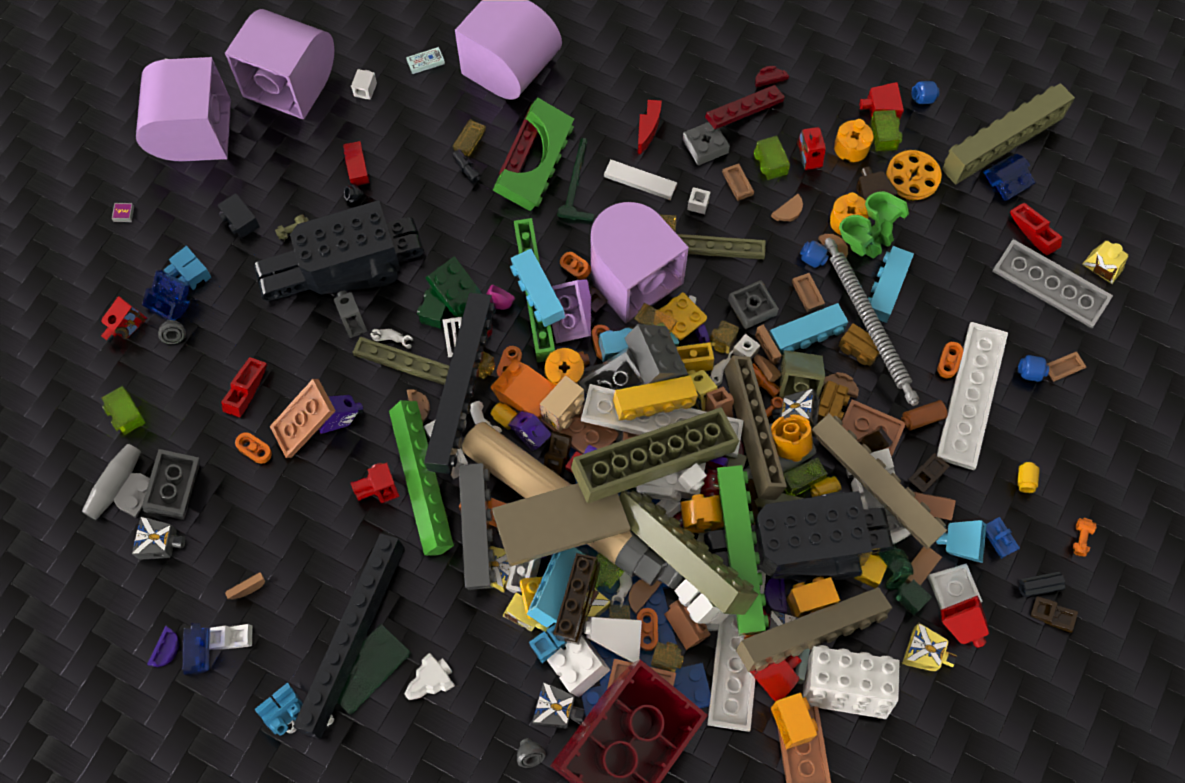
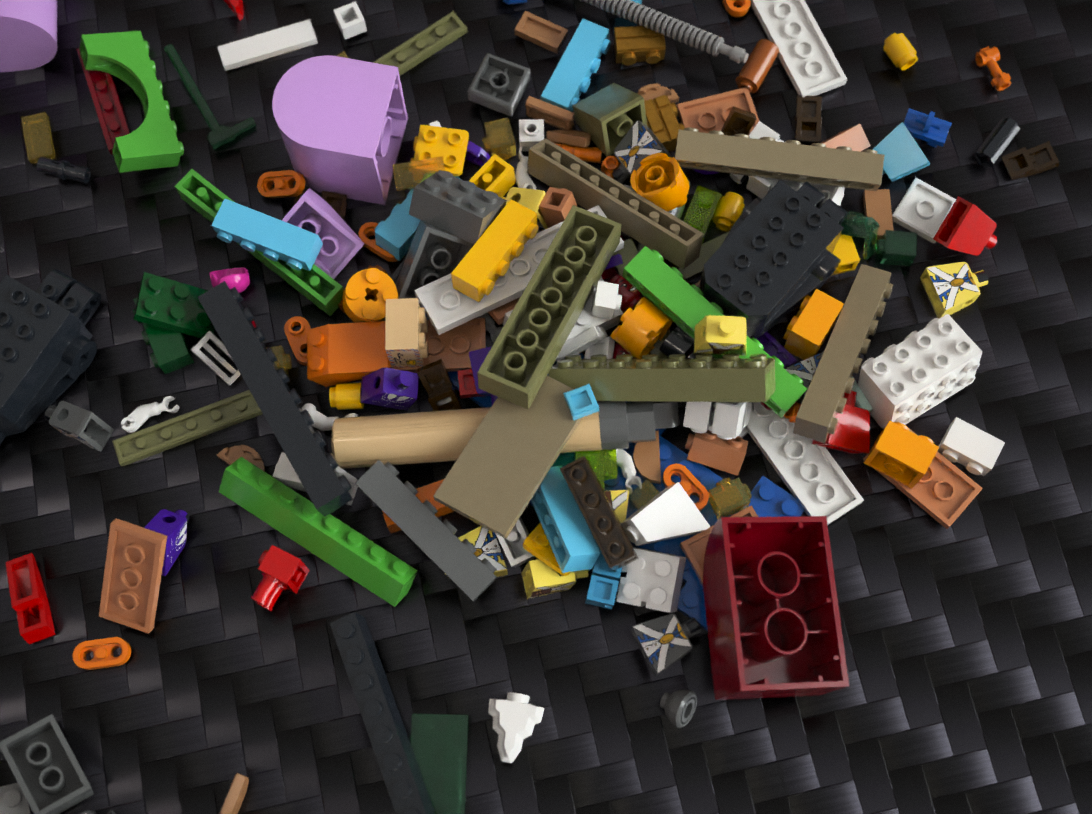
camera: 40 degrees left, 5 degrees up
none -> medium azure tile [563,384,600,420]
none -> light yellow torso [694,315,747,356]
none -> white brick [938,417,1005,476]

